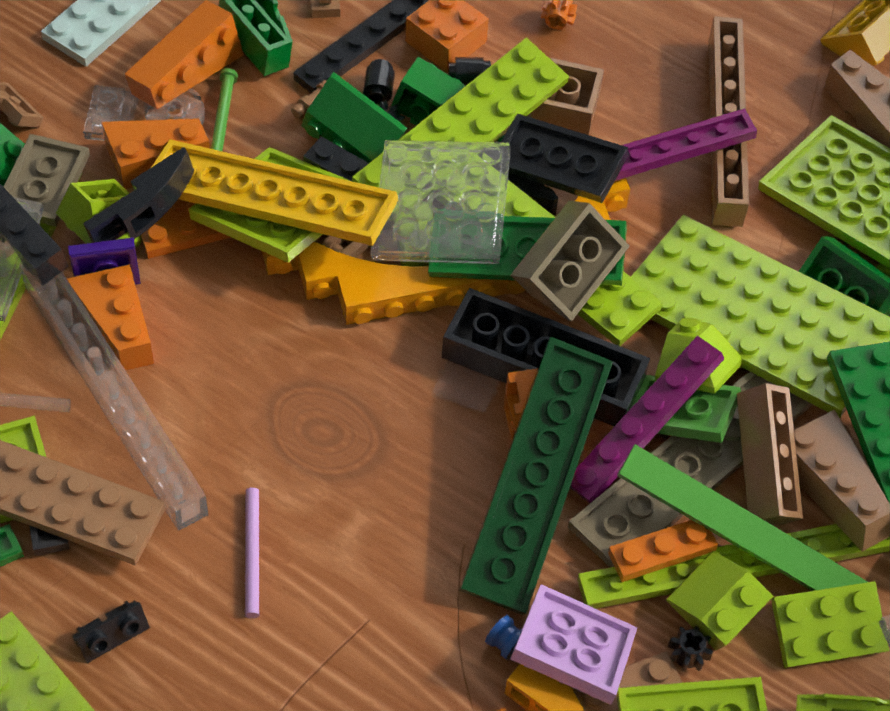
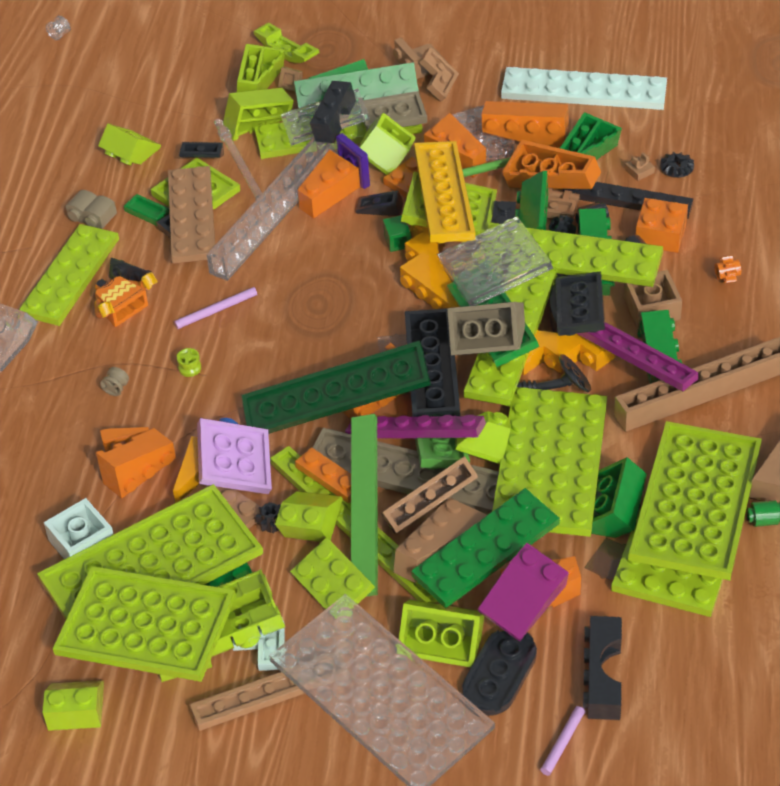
camera: 70 degrees right, 10 degrees down
black slope [83,147,194,243] -> none
none -> orange torso [94,272,158,327]
none -> lime wheel [177,348,201,377]
none -> black slope [356,191,403,216]
none -> green brick [383,215,411,252]
none -> orange wedge [502,140,601,189]
none -> black dish [517,354,591,392]
none -> green wedge [636,309,682,384]

